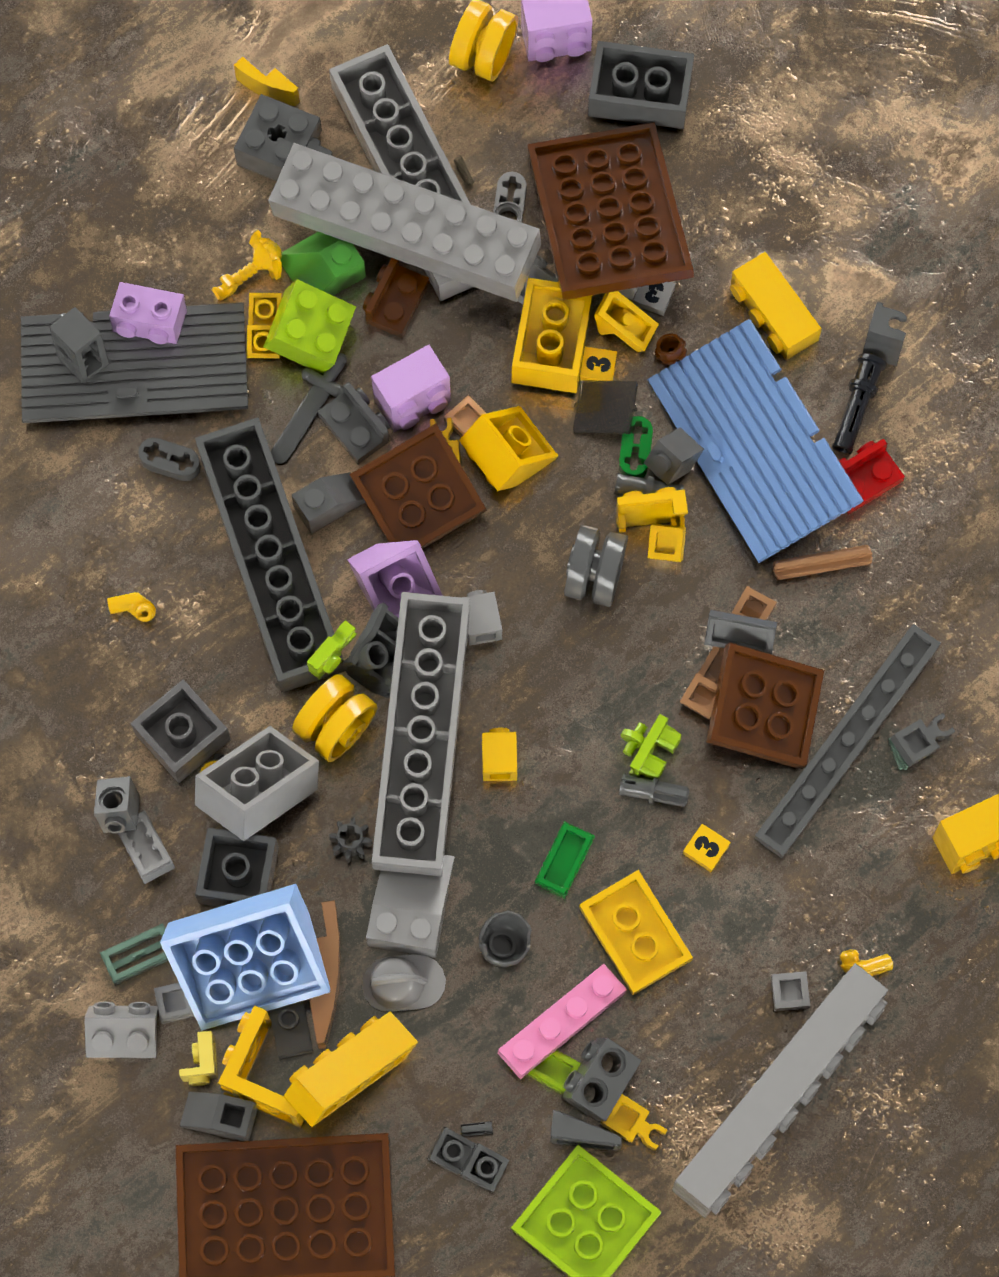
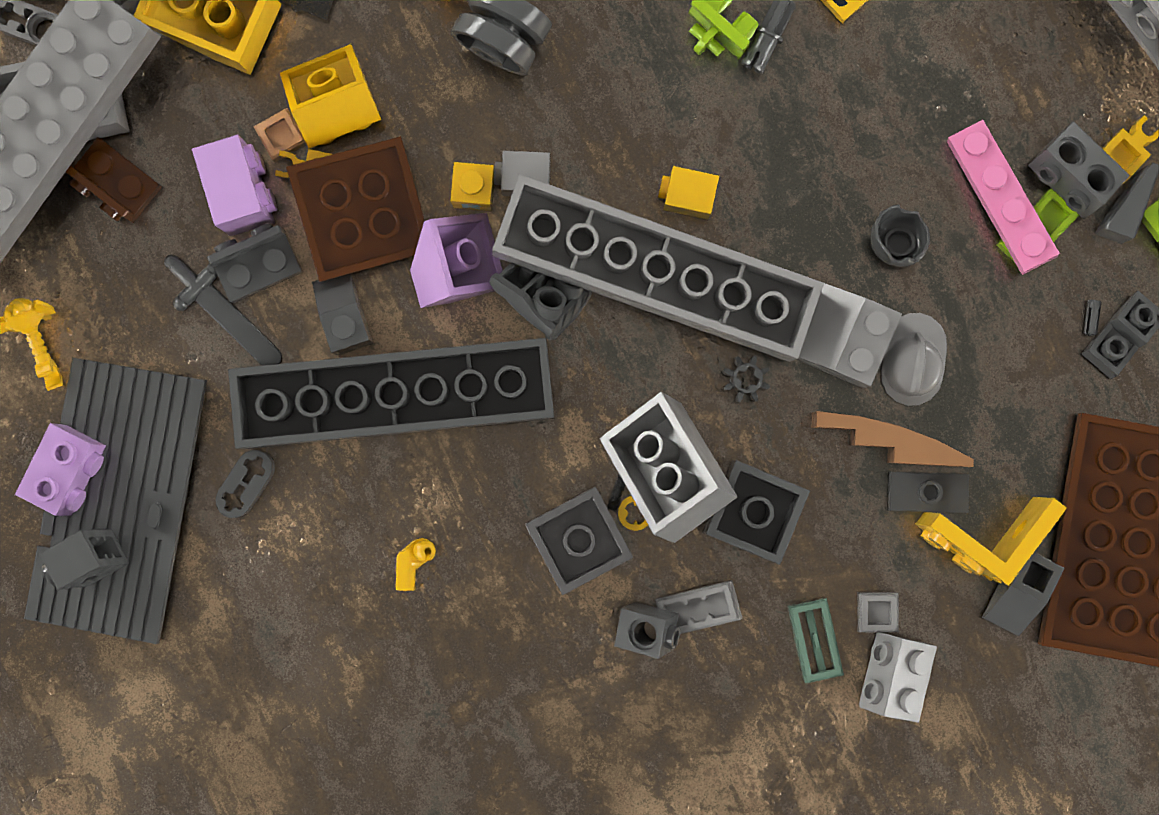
camera: 80 degrees left, 15 degrees up
light blue slope [160,884,331,1031] -> none
light yellow bracket [179,1031,218,1086] -> none
yellow slope [247,293,283,359] -> none
lime brick [263,279,356,374] -> none
bright green slope [281,232,366,296] -> none
yellow brick [283,1011,418,1127] -> none
yellow wheel [292,674,378,762] -> none
lime plate [307,620,357,680] -> none
green tile [534,821,595,899] -> none
yellow plate [579,870,693,995] -> none
none -> yellow brick [450,162,495,211]

